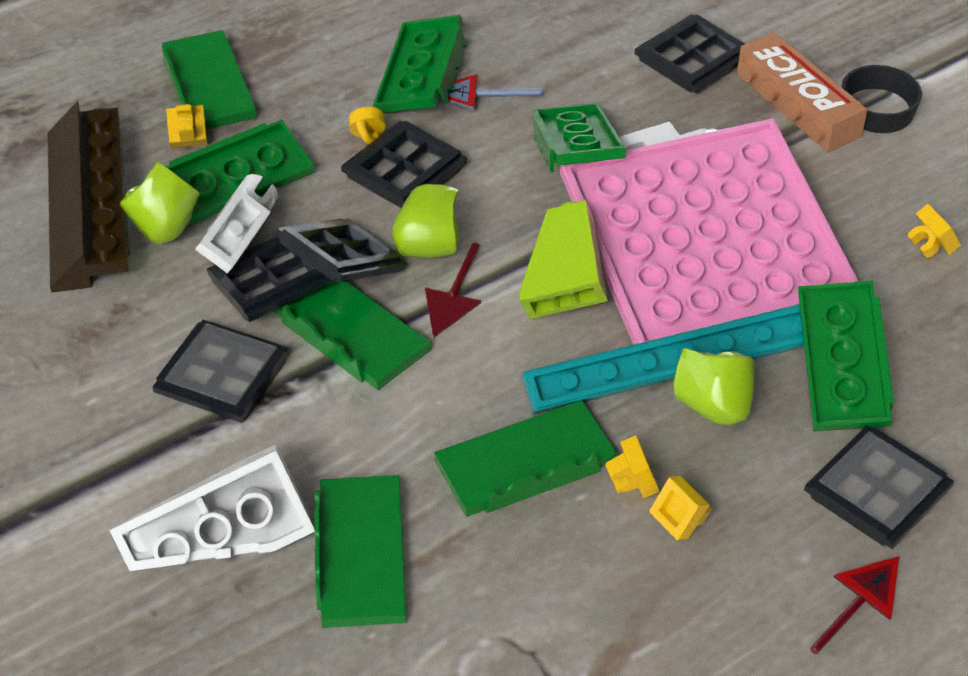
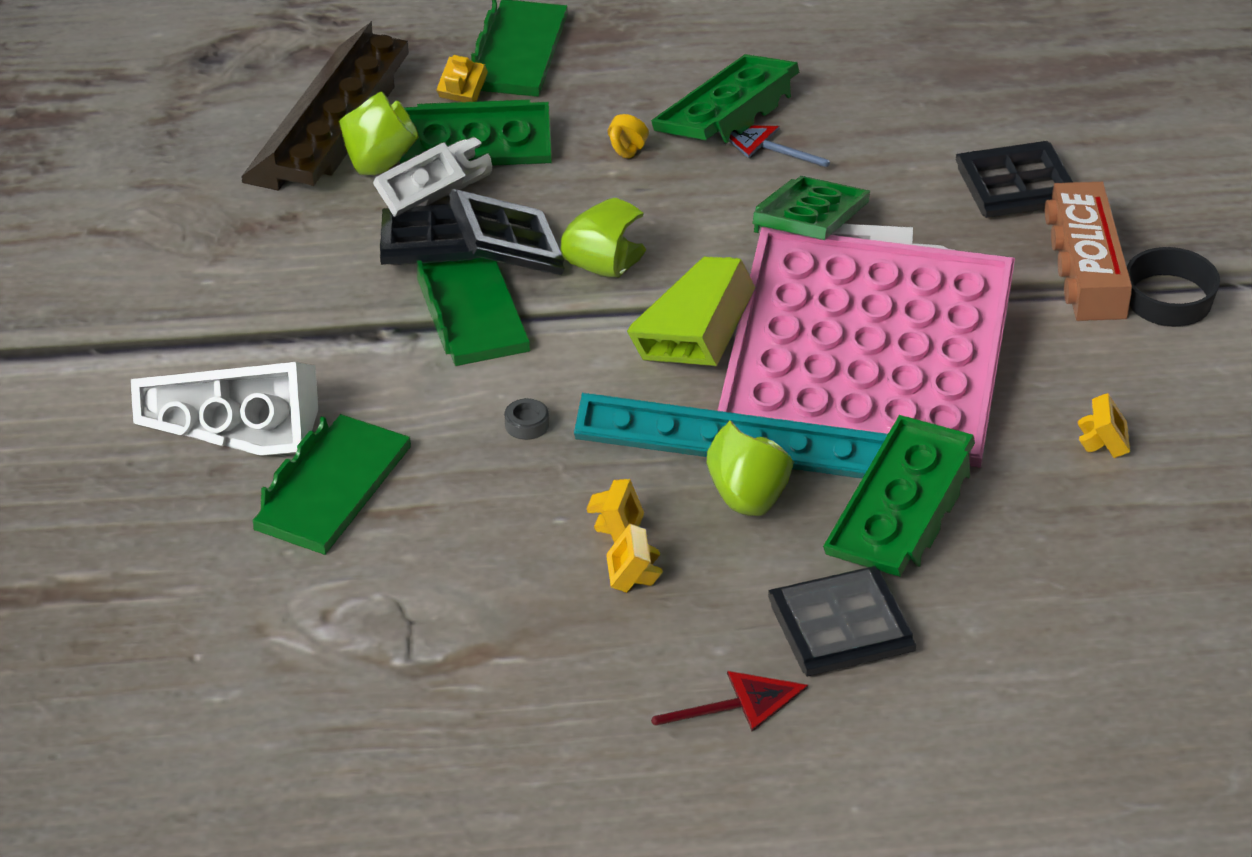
camera: 30 degrees right, 5 degrees down
clear piece [152,319,290,423] -> none
black piece [341,120,467,208] -> none
dark red piece [425,242,481,338] -> none
green piece [434,400,617,517] -> none
none -> dark grey tile [504,398,549,440]

